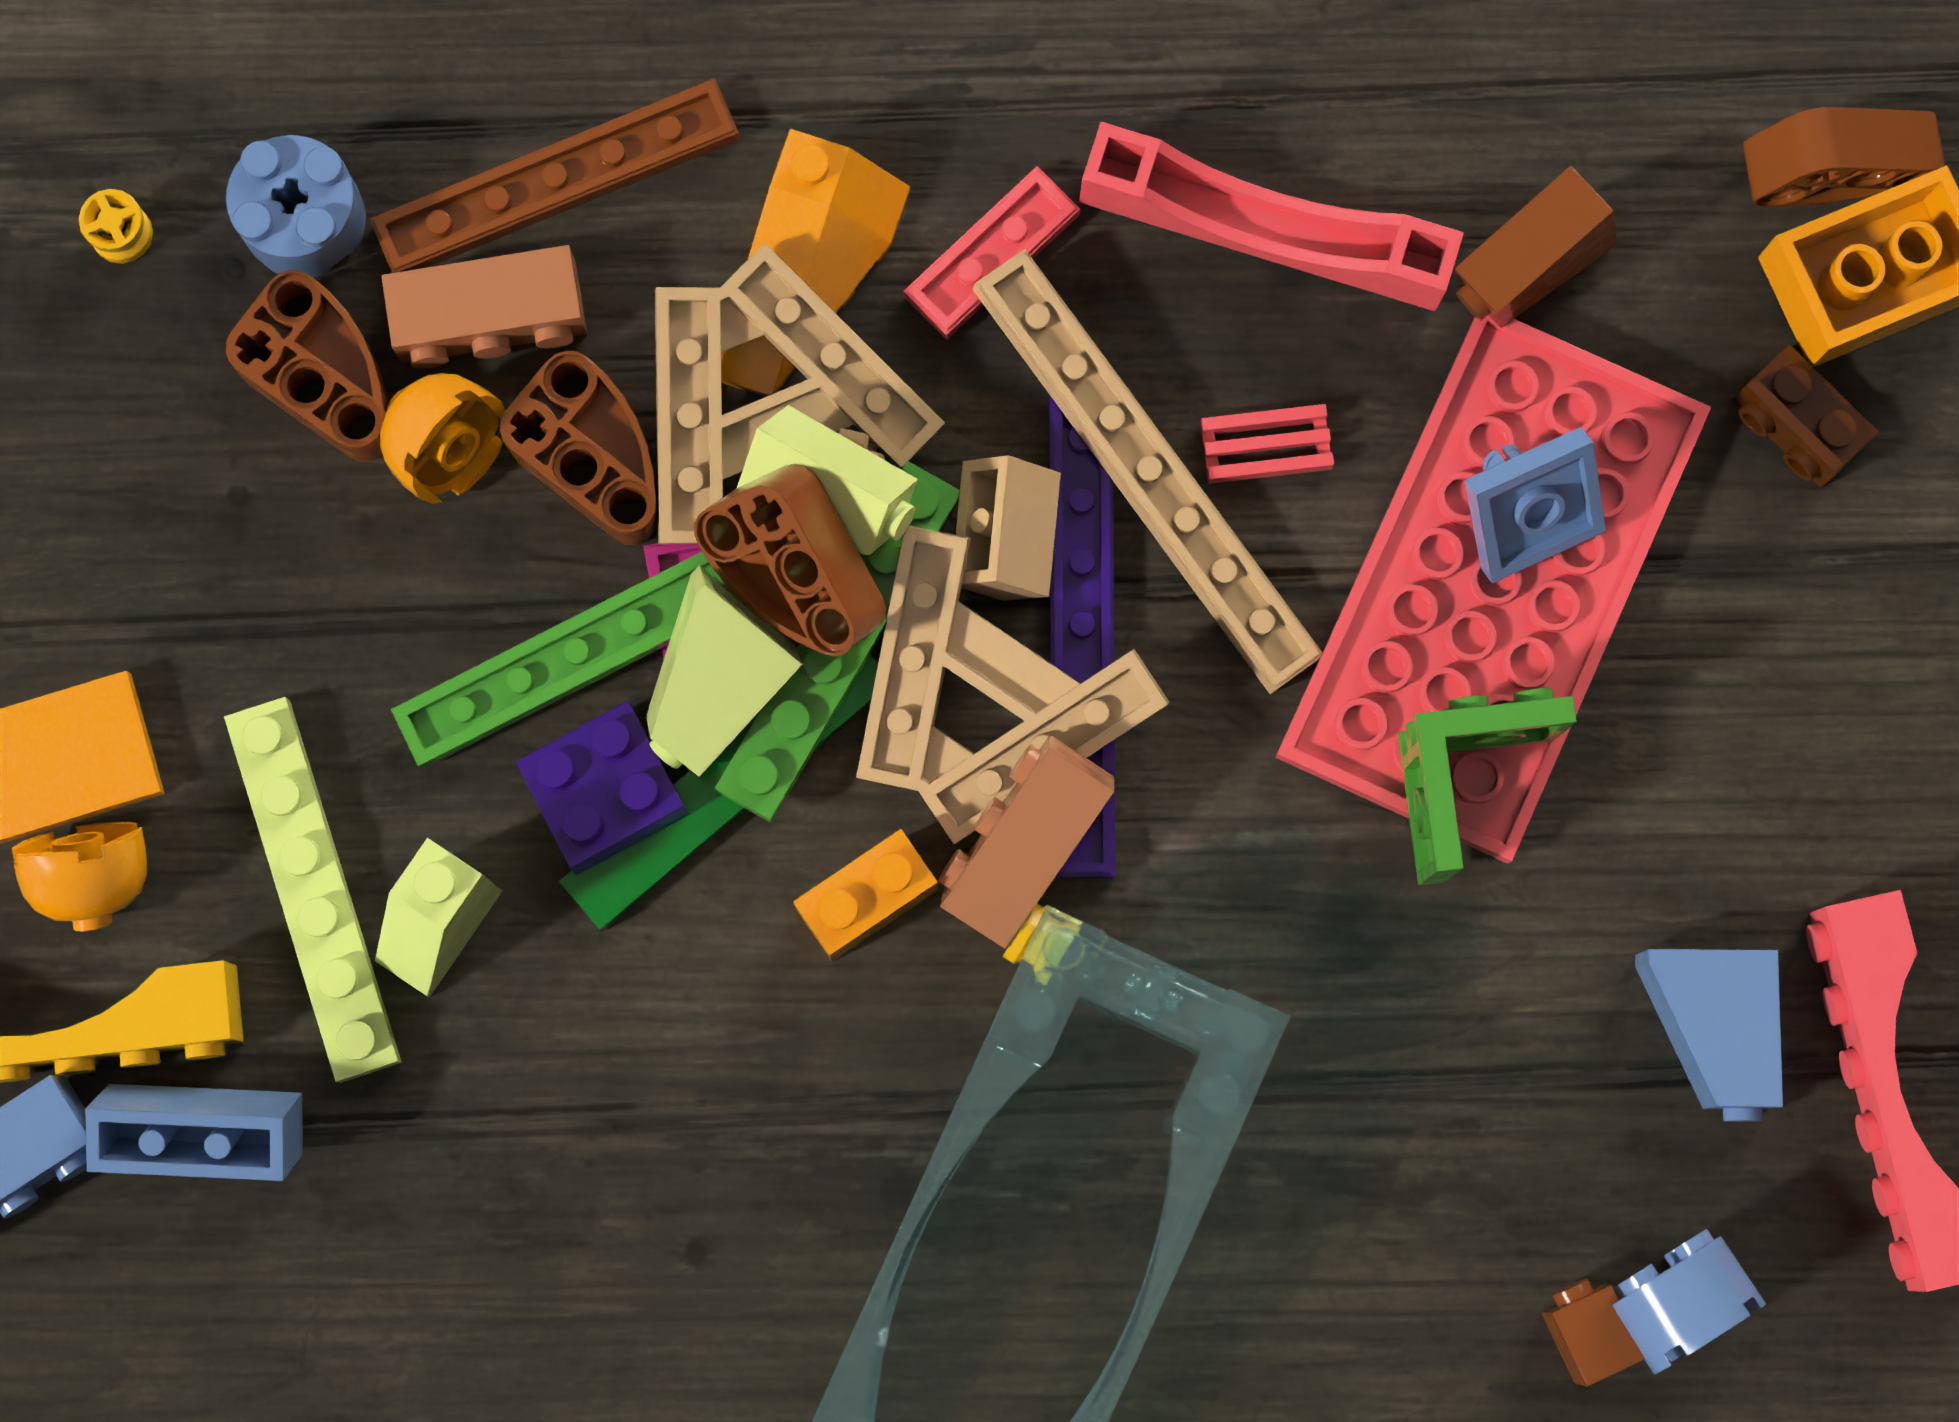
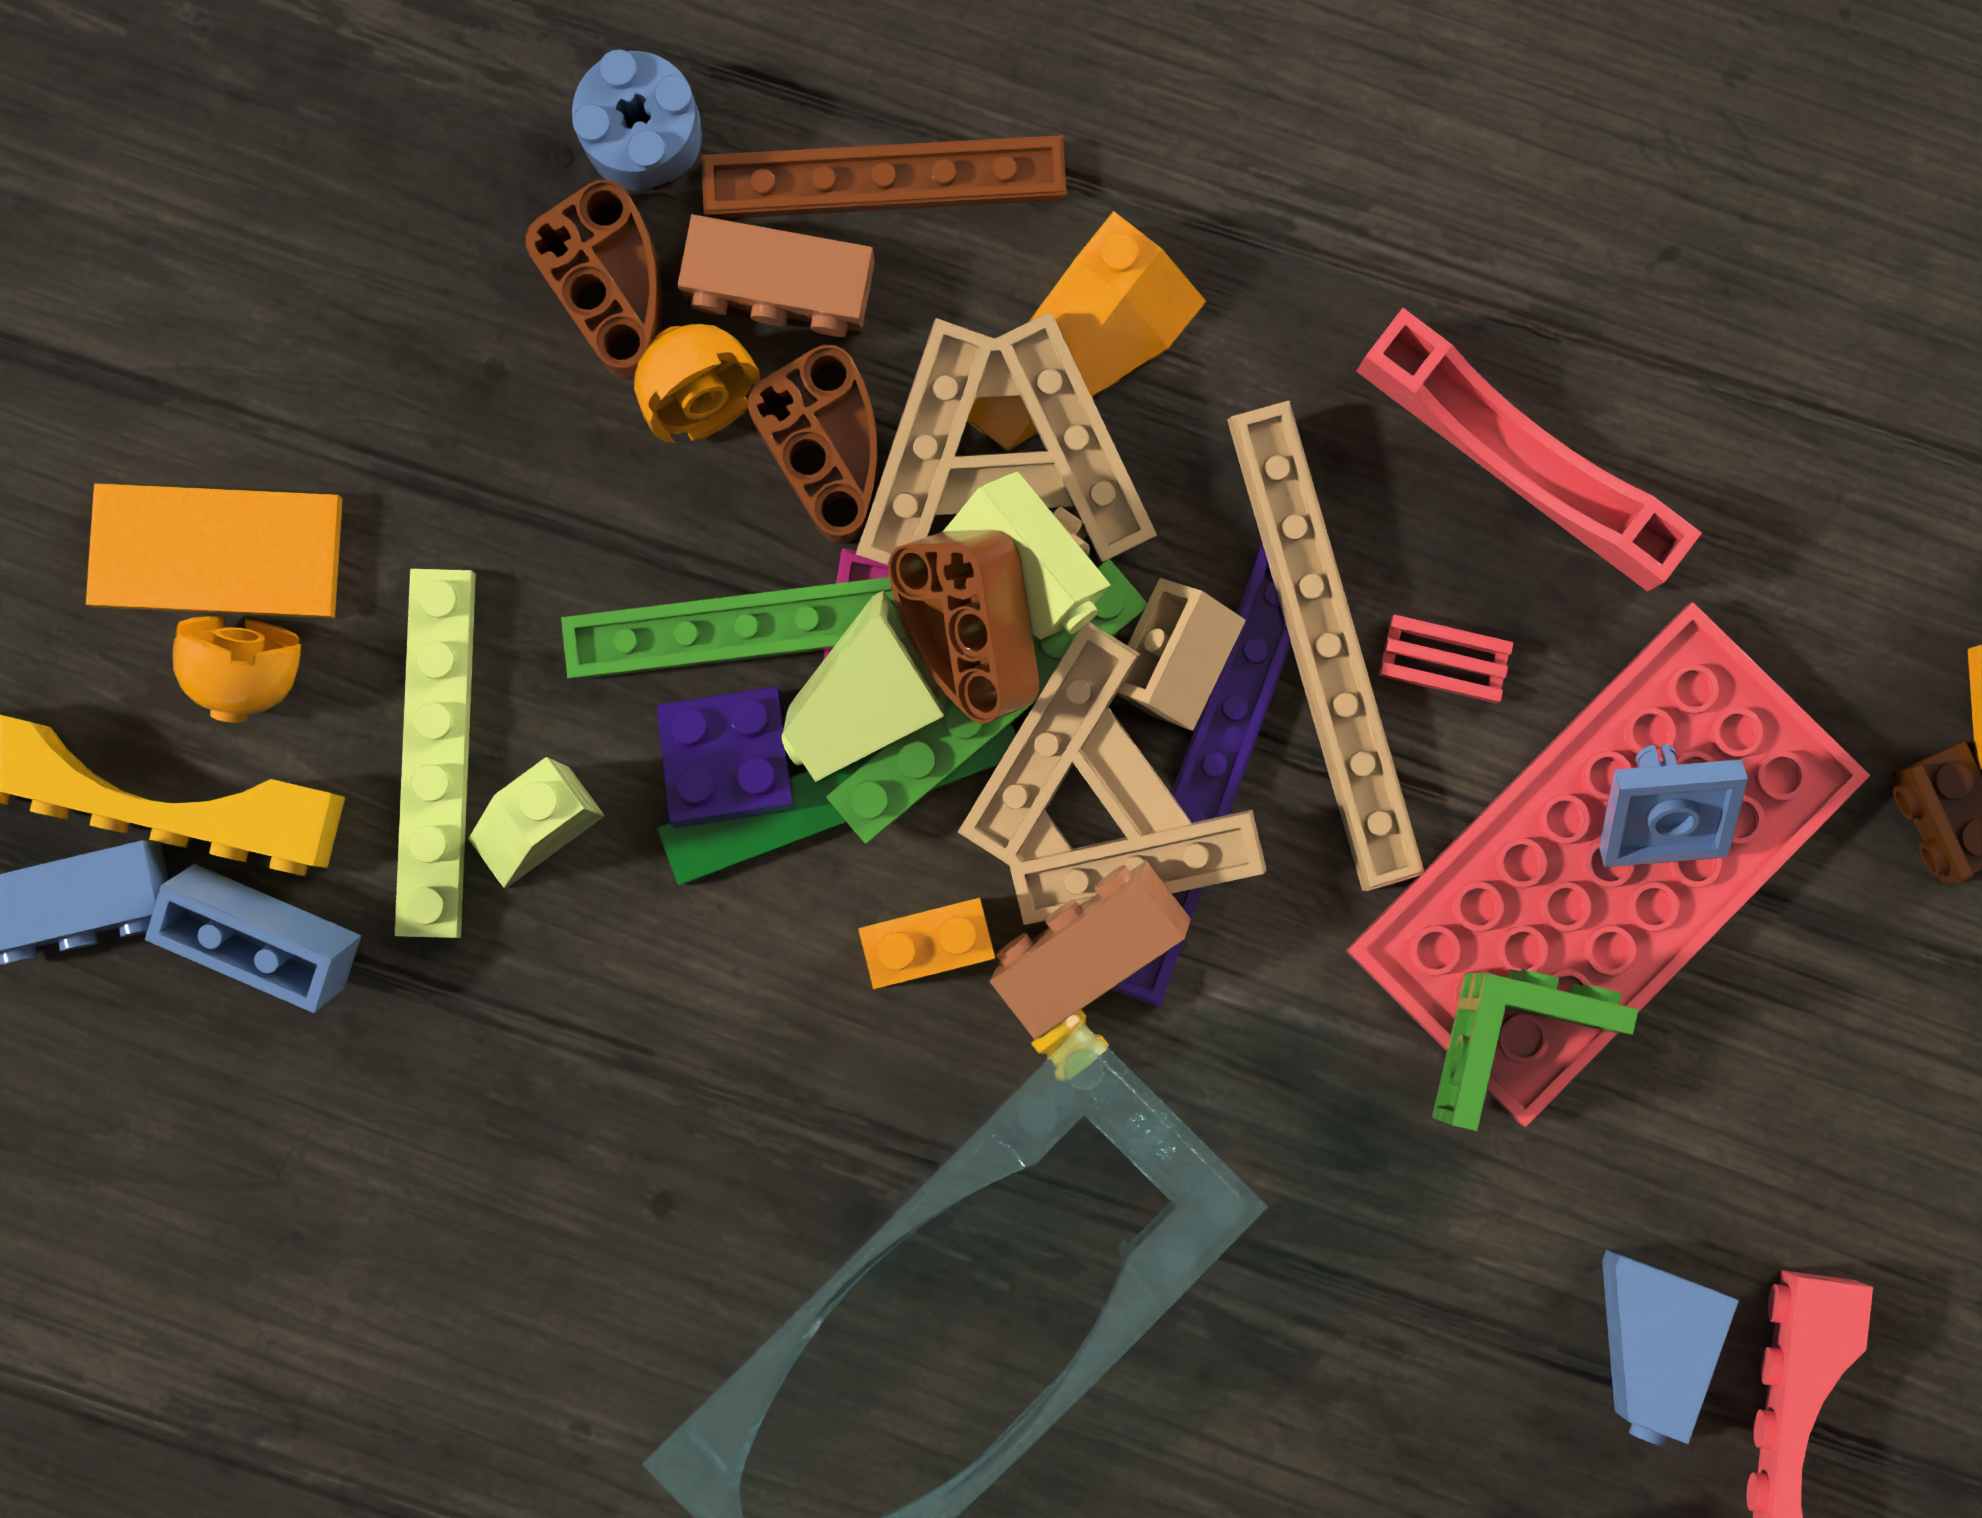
camera: 25 degrees right, 5 degrees up
yellow wheel [79,189,153,264] -> none
coral tile [903,166,1080,340] -> none
dark orange slope [1455,166,1617,328] -> none

